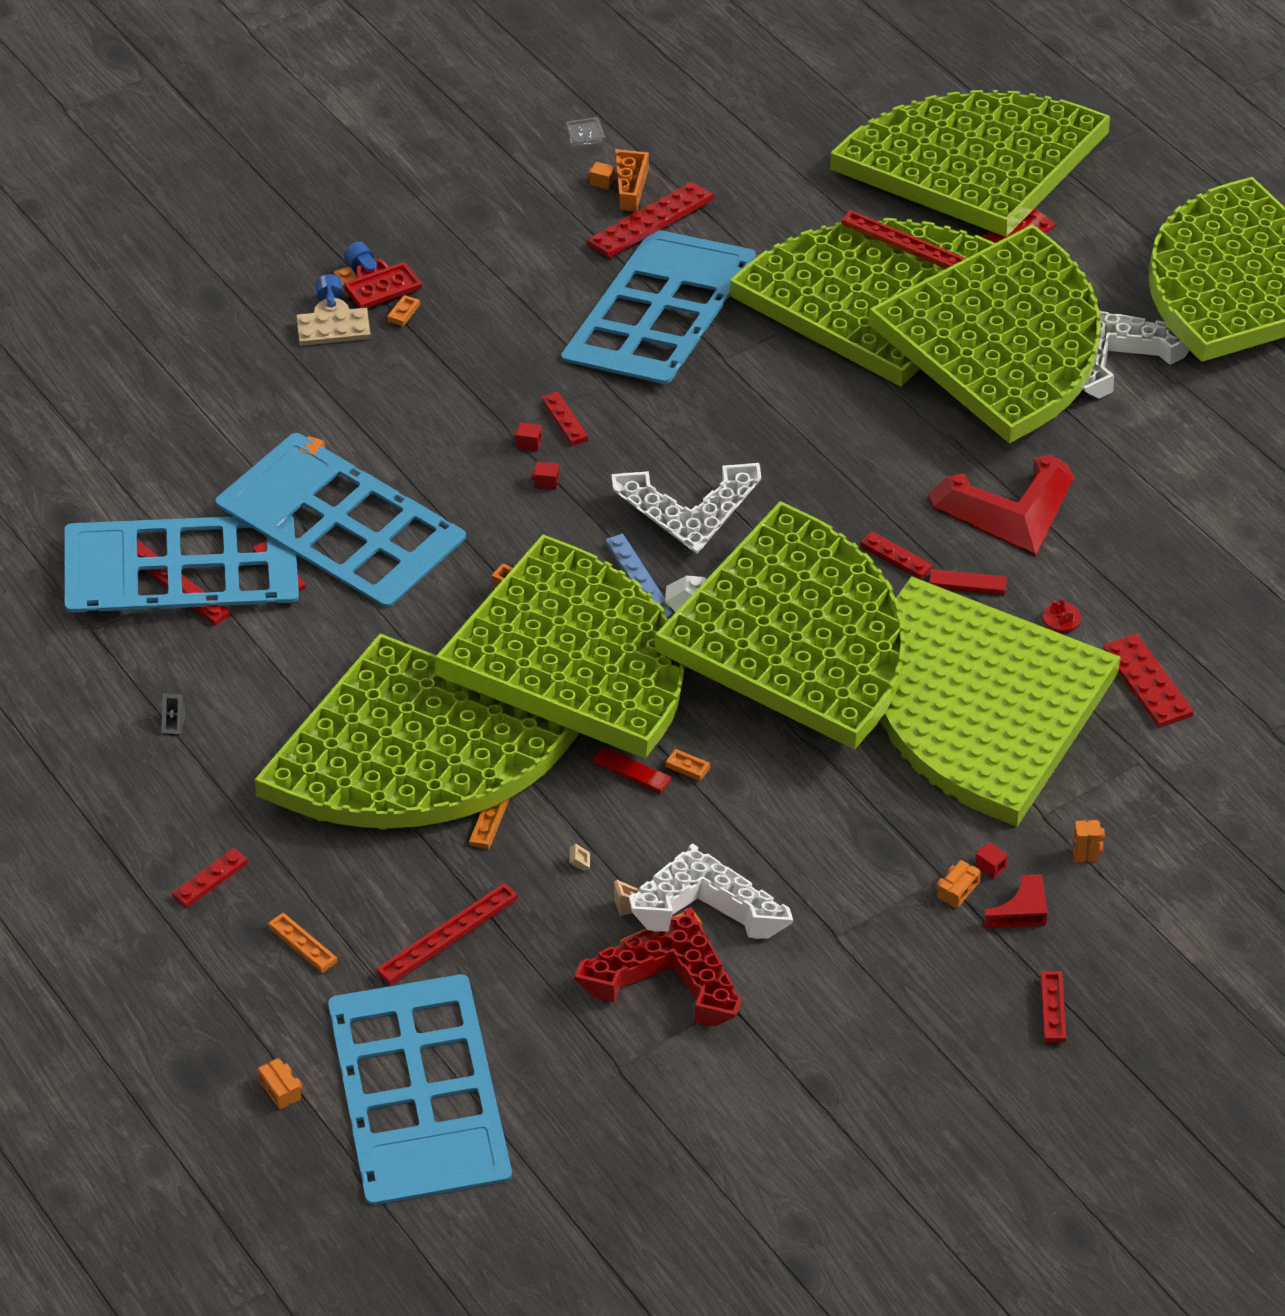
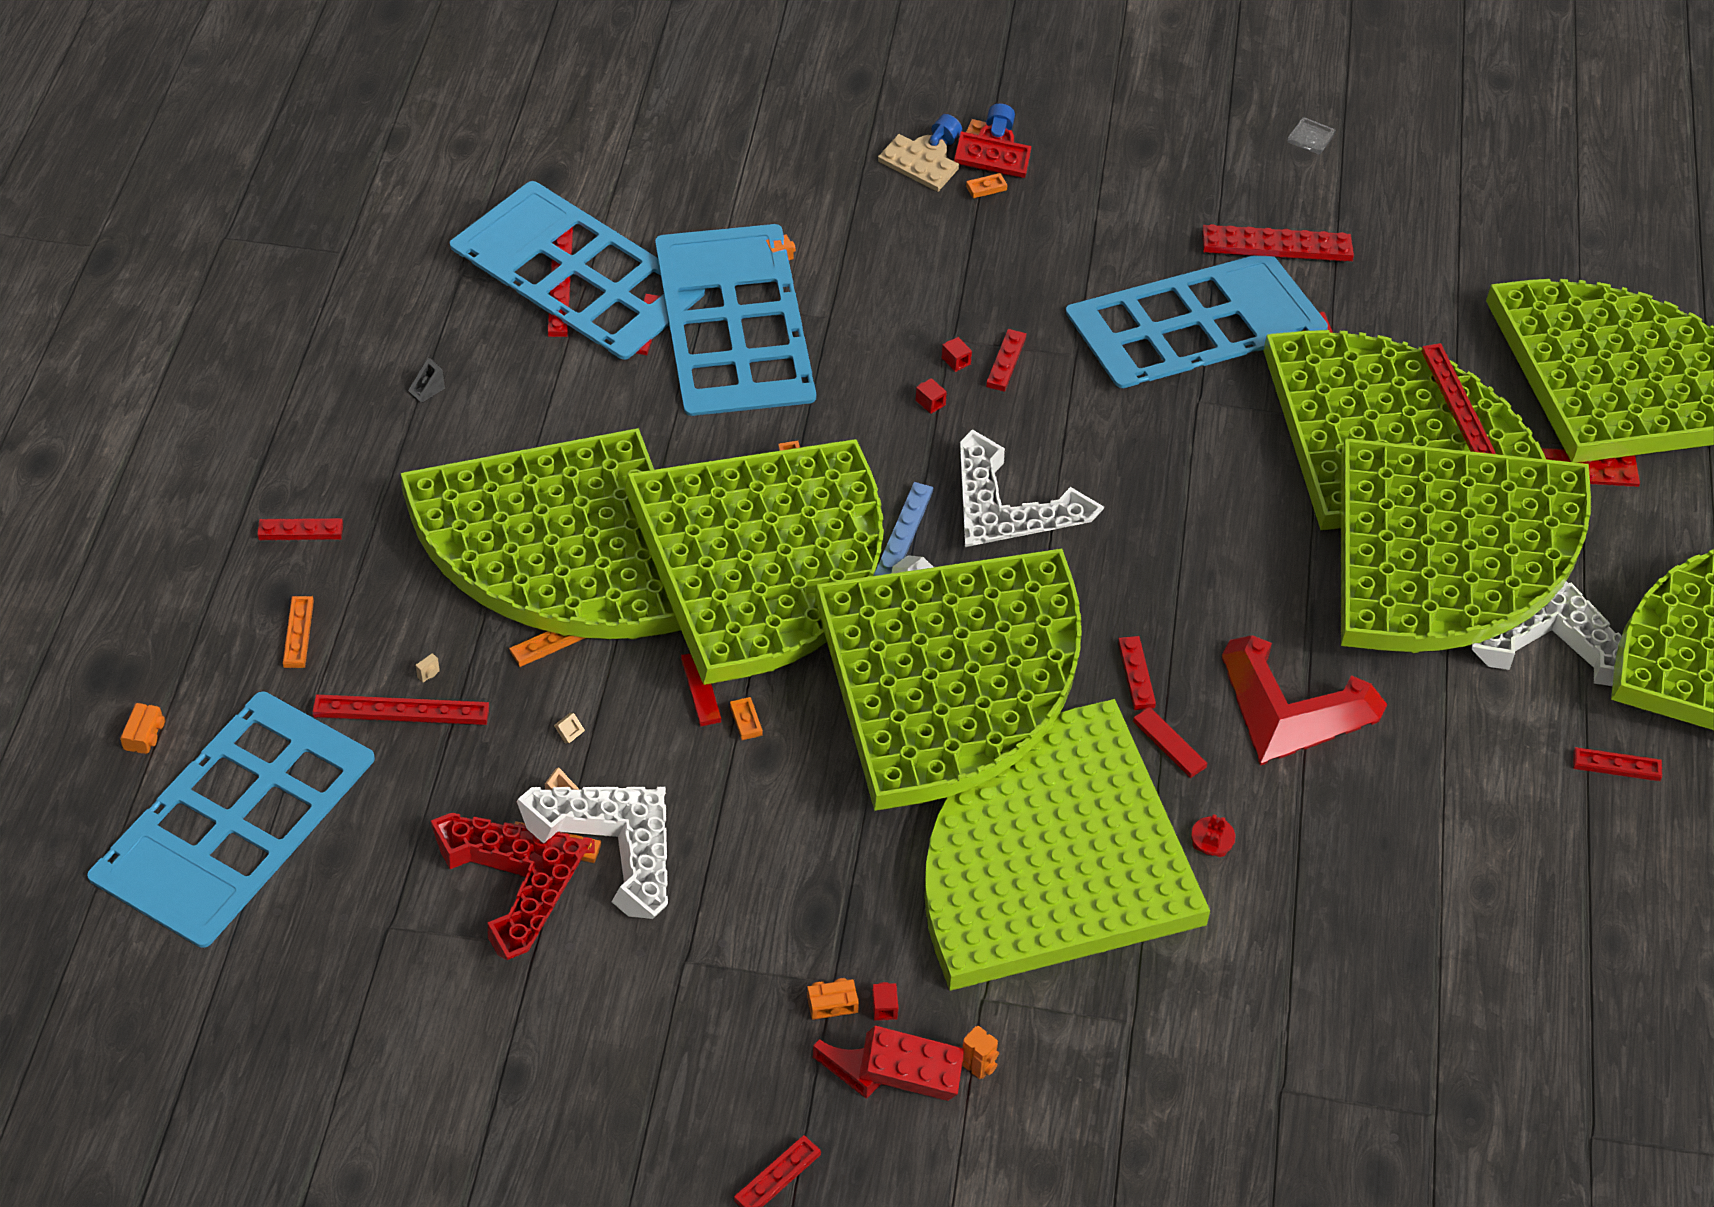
camera: 40 degrees right, 5 degrees up
orange brick [588,162,615,190] -> none
orange wedge [615,149,649,212] -> none
red plate [1103,634,1194,728] -> none
none -> tan plate [416,653,440,682]
none -> red brick [859,1026,964,1101]
none -> red tile [1573,747,1662,781]

